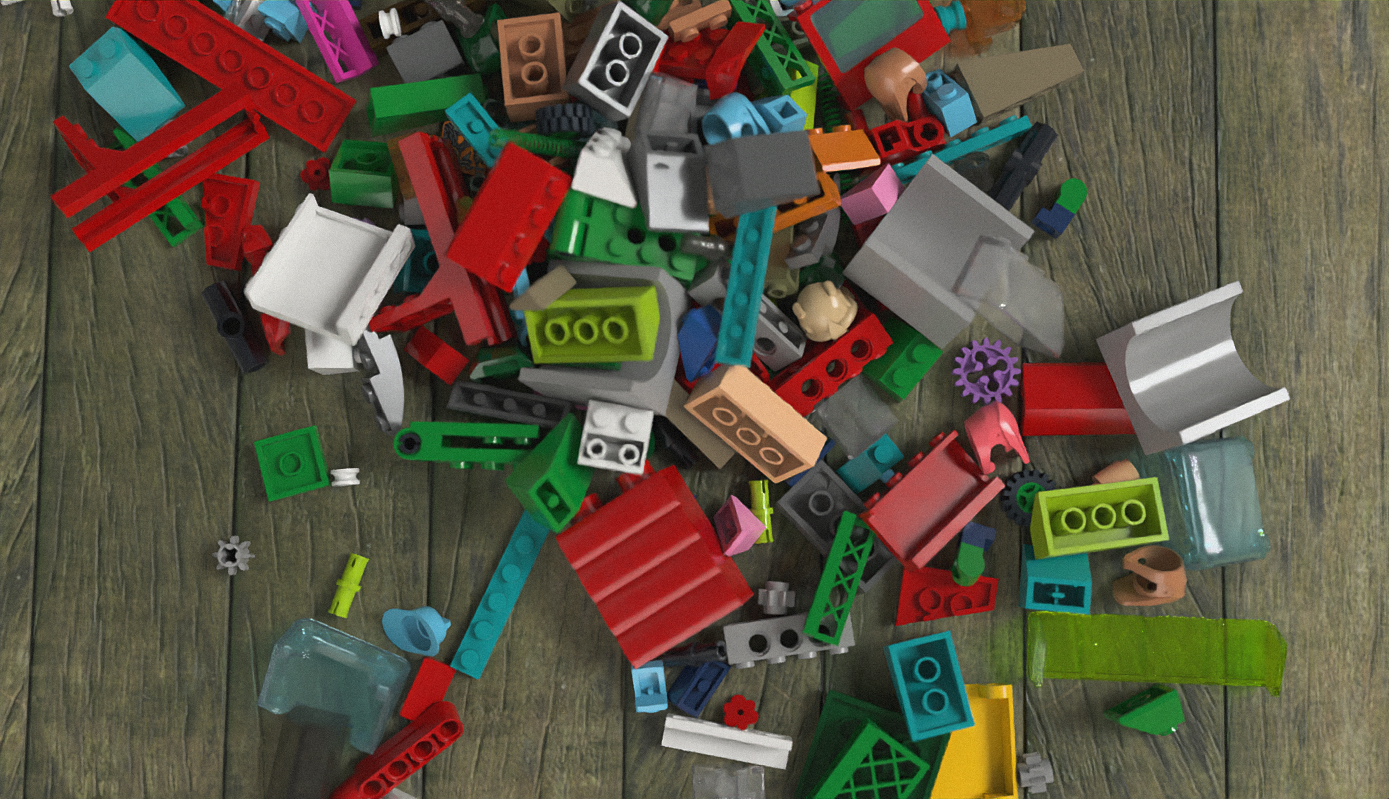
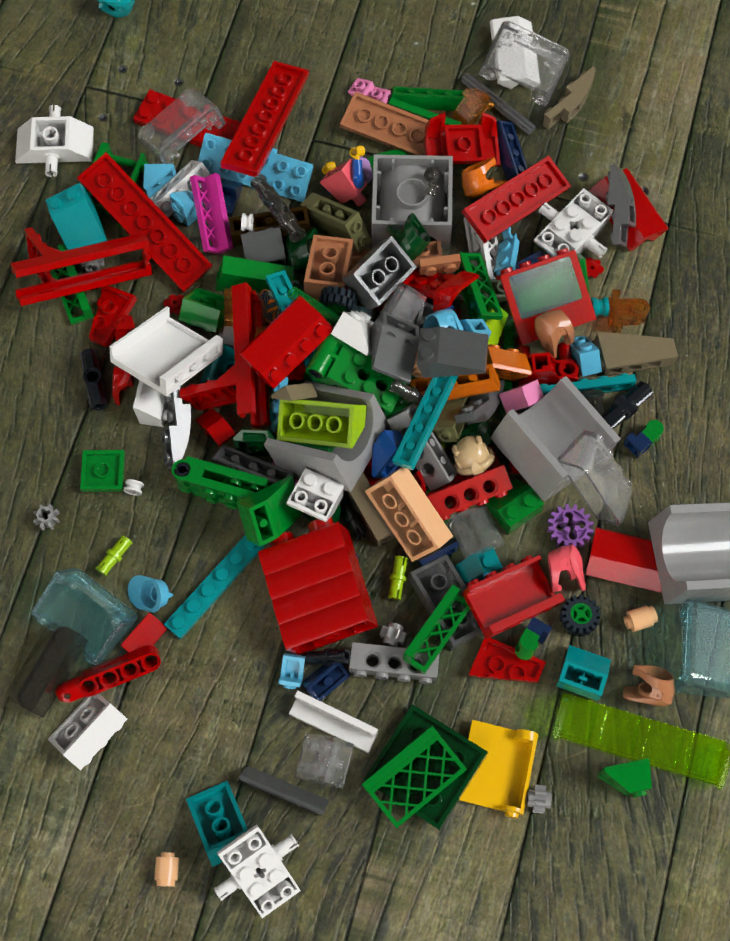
camera: 10 degrees right, 15 degrees down
bright pink slope [713,495,767,556] -> none
red plant [723,694,759,731] -> none
teal slope [883,631,975,741] -> none
lime slope [1030,477,1169,560] -> none

